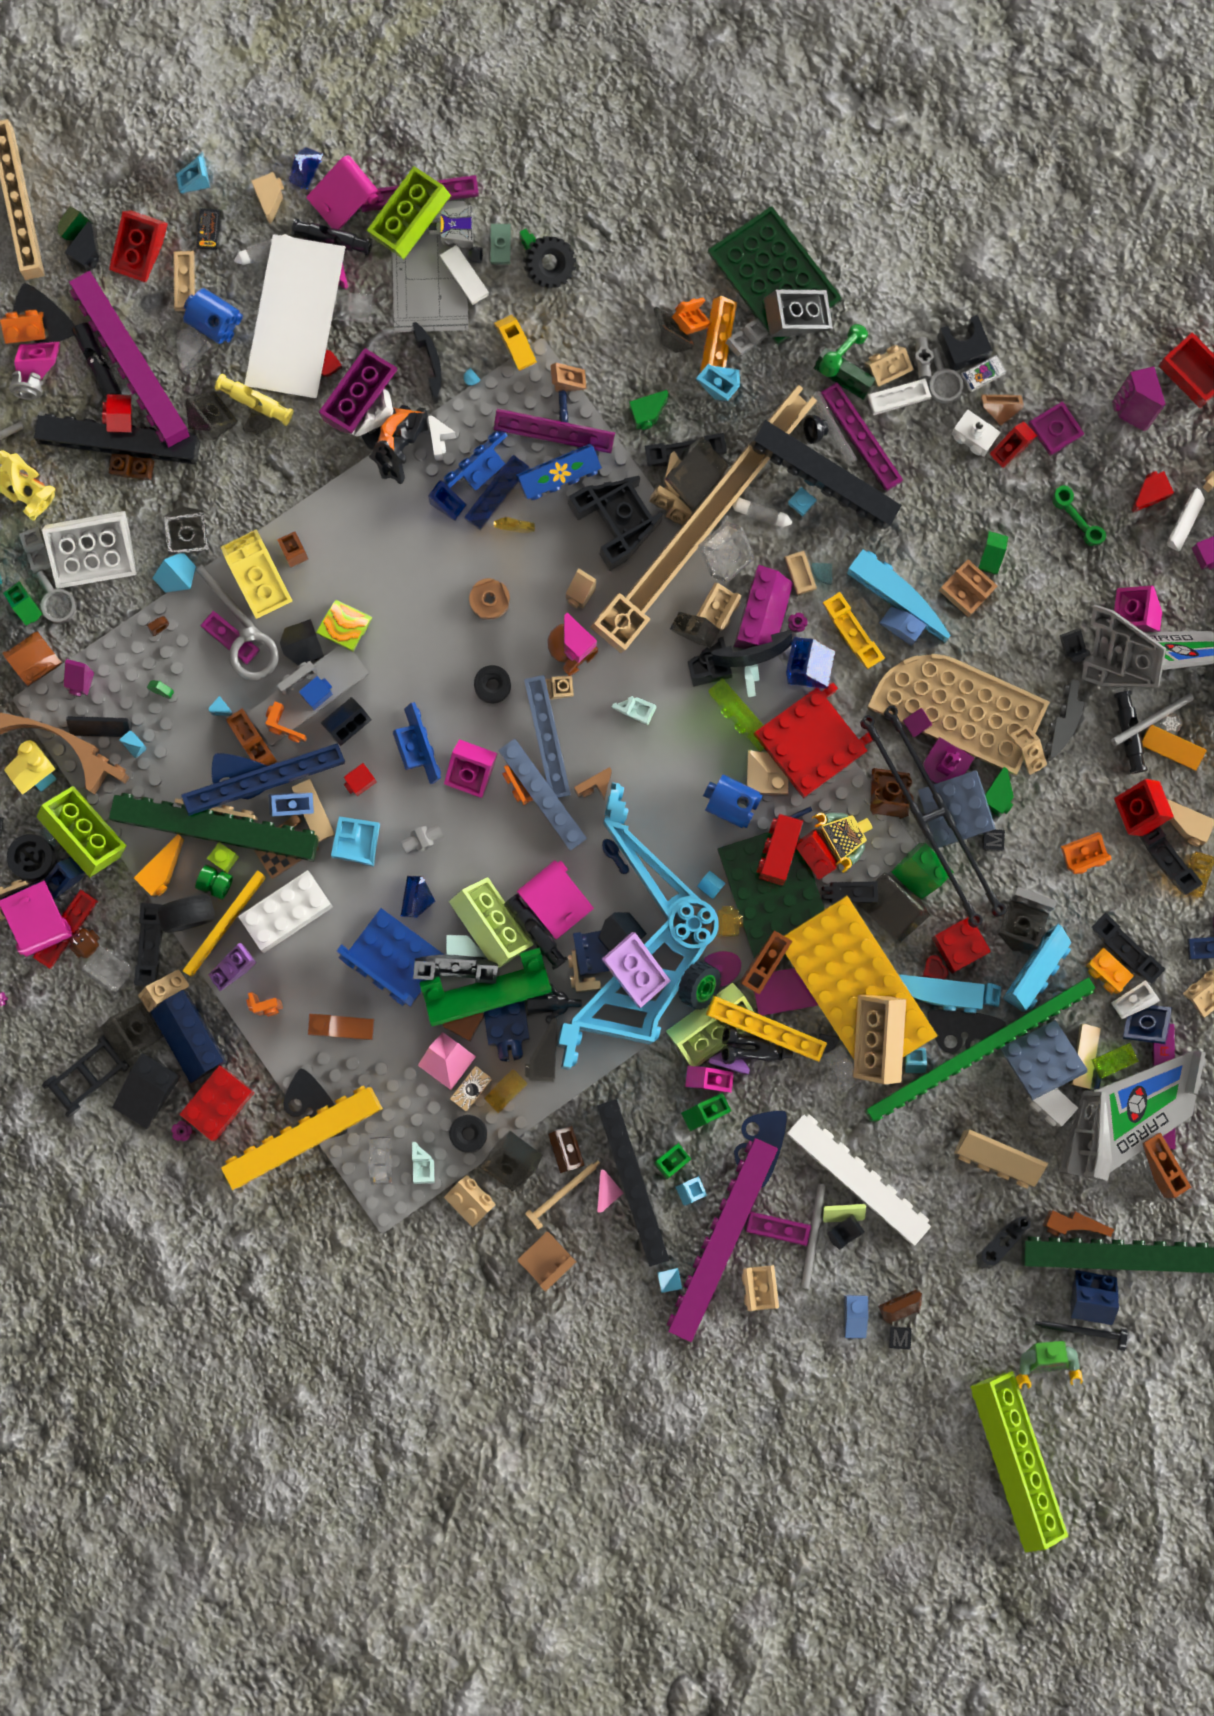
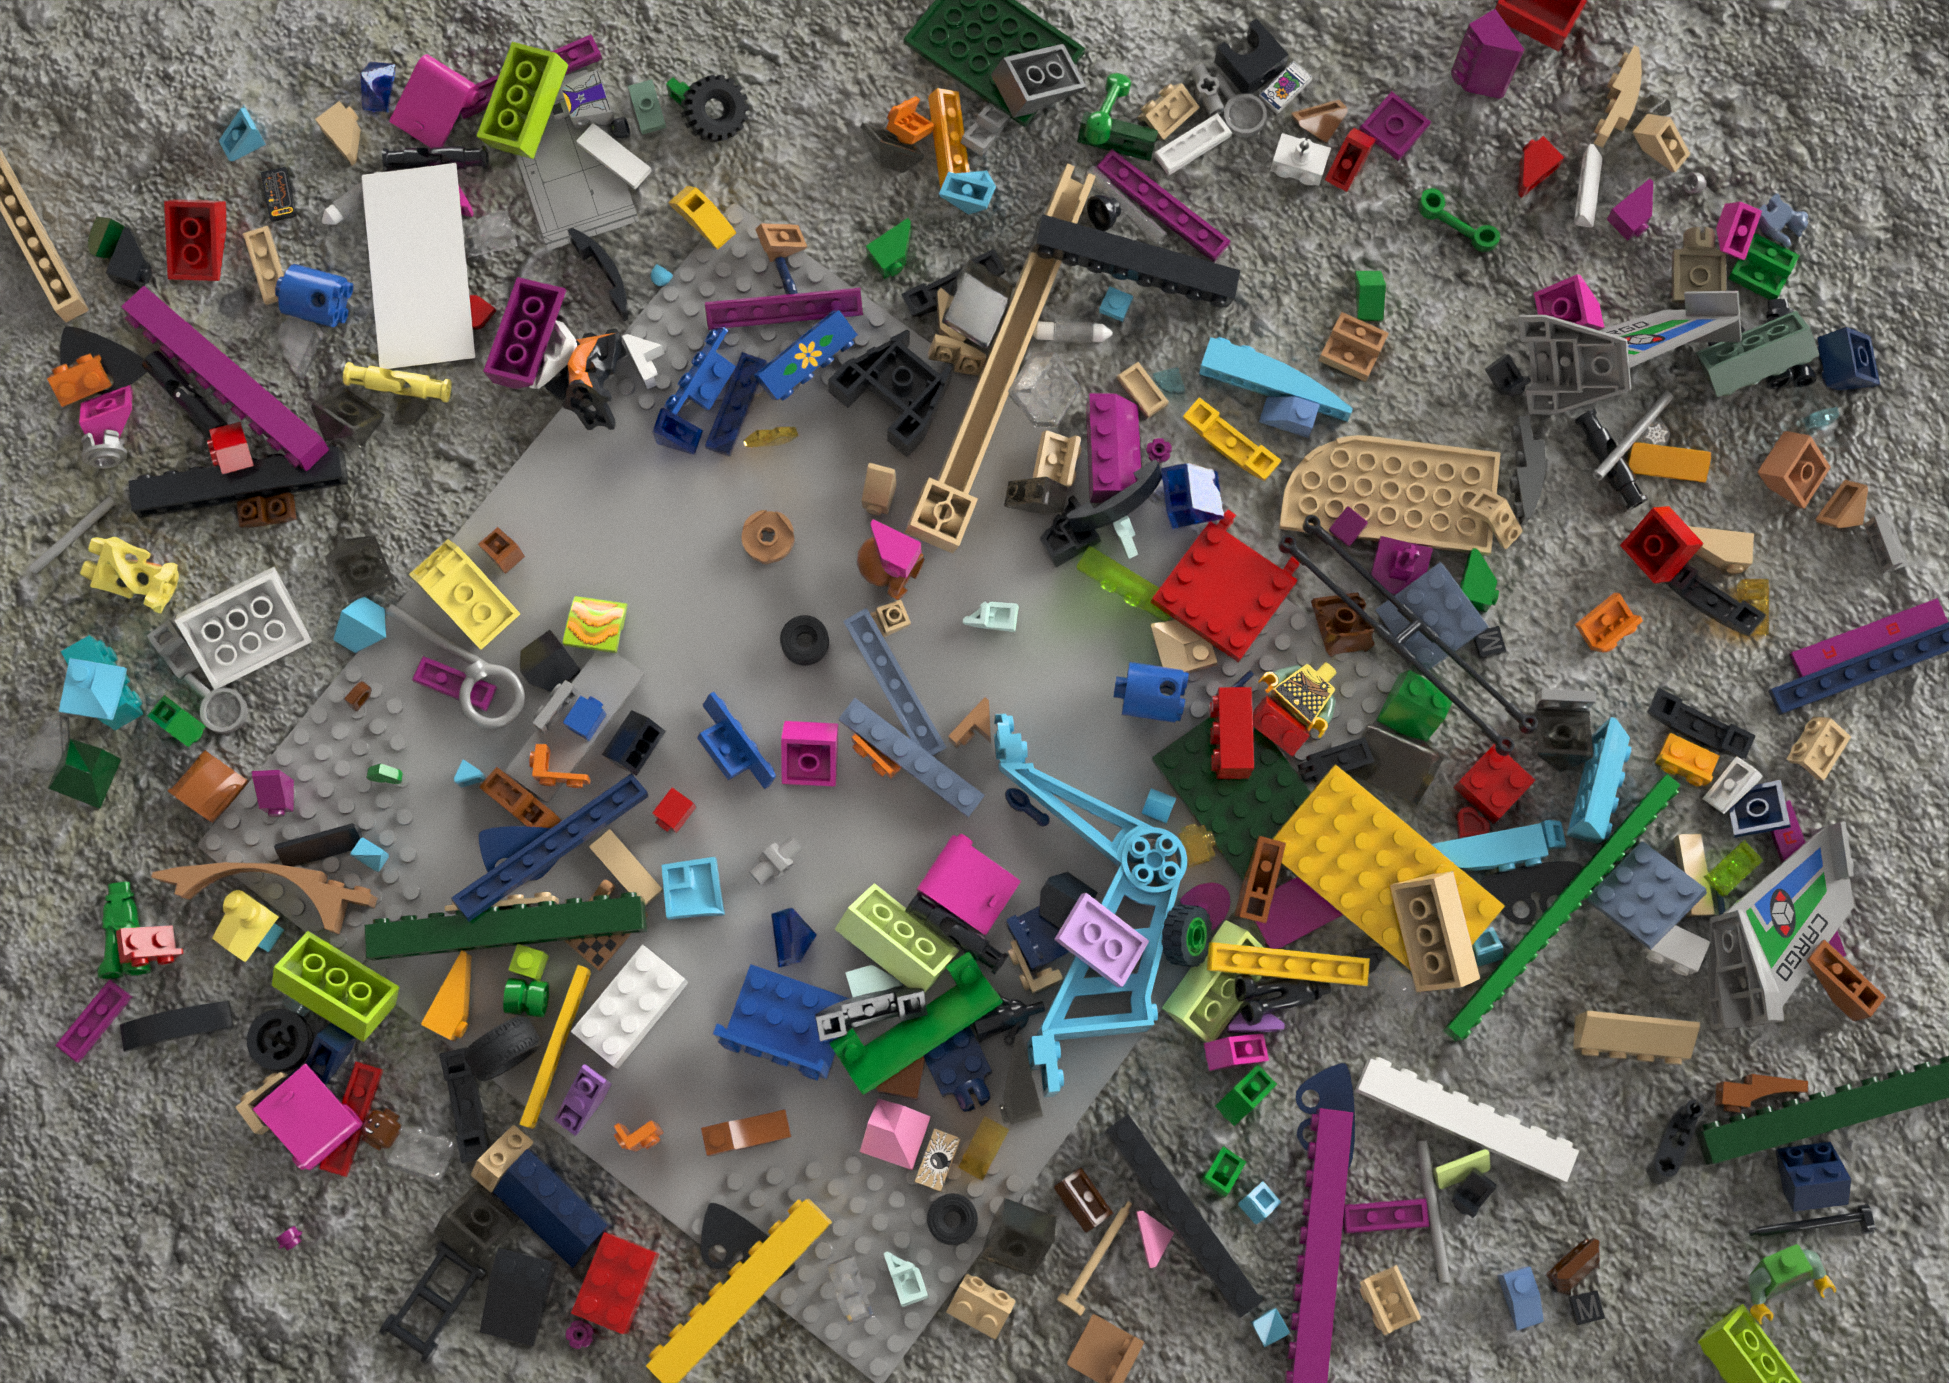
camera: 15 degrees left, 5 degrees down
medium blue slope [268,793,314,816] -> none

